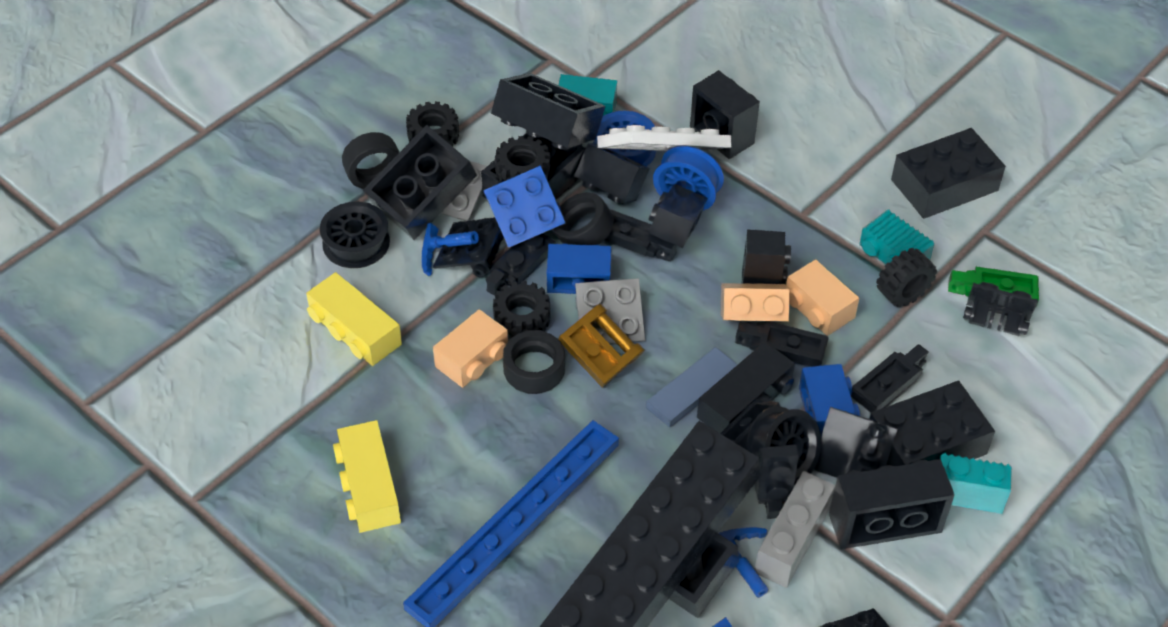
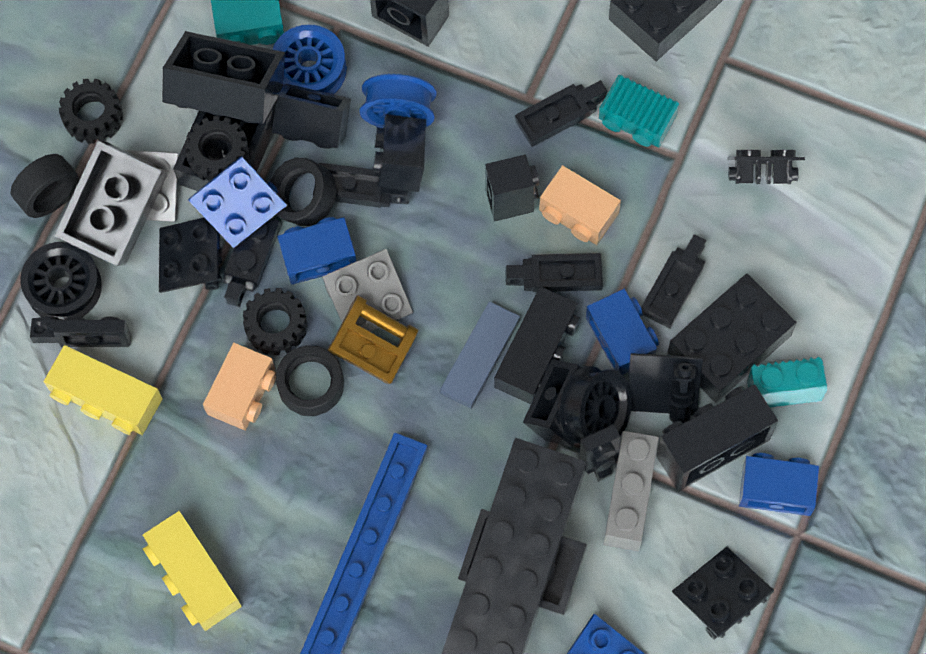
camera: 15 degrees left, 20 degrees up
blue piece [422,223,479,276] -> none
white plate [597,125,731,151] -> none
blue piece [719,527,769,598] -> none
light nougat brick [721,283,790,321] -> none
black tyre [876,248,937,308] -> none
green hinge [948,266,1039,307] -> none
none -> black hinge [30,316,131,347]
none -> black hinge [515,80,608,147]
none -> blue brick [739,453,819,516]

